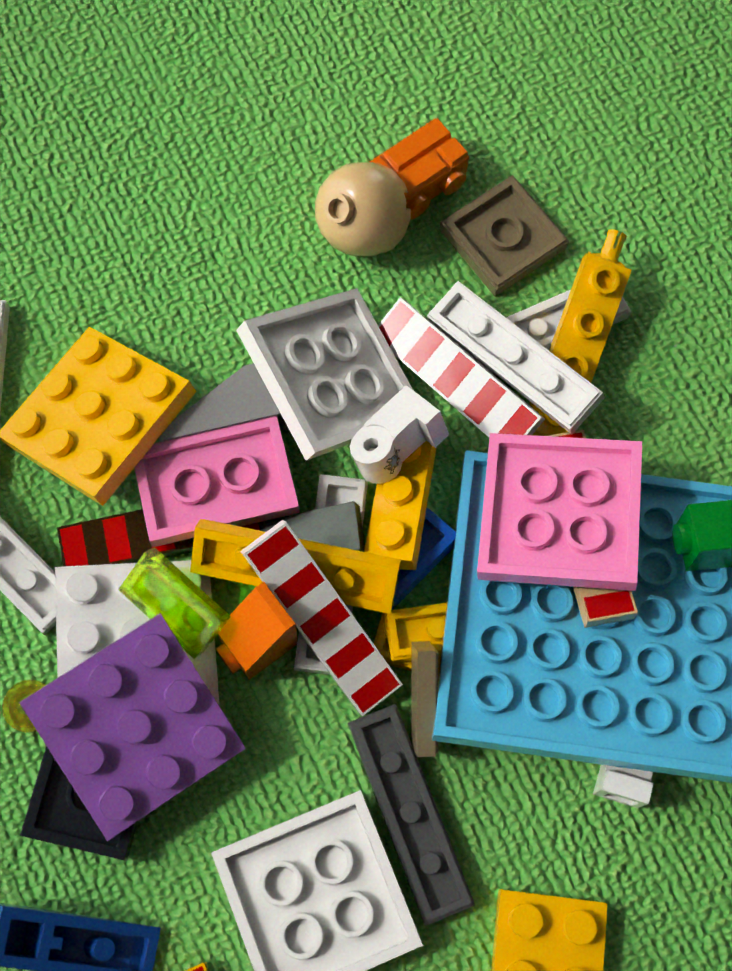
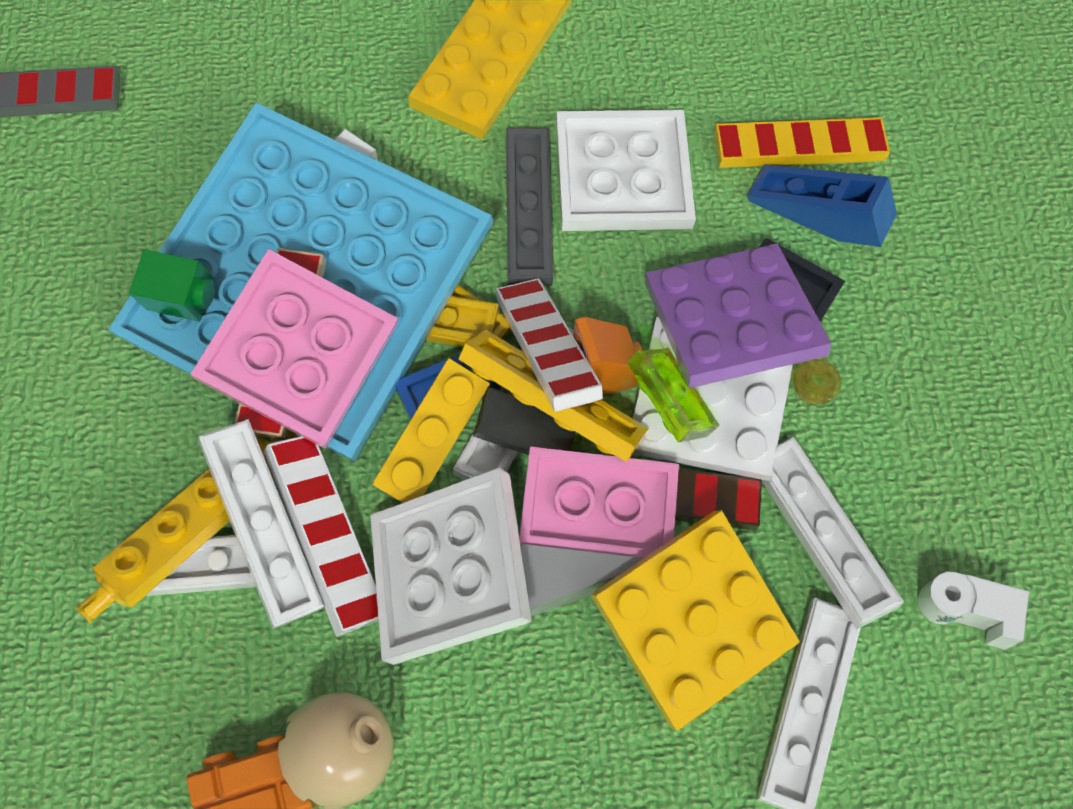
camera: 160 degrees left, 5 degrees down
white leg [349,385,449,484] -> none
dark tan tile [411,641,439,757] -> none
dark tan tile [439,175,569,296] -> none

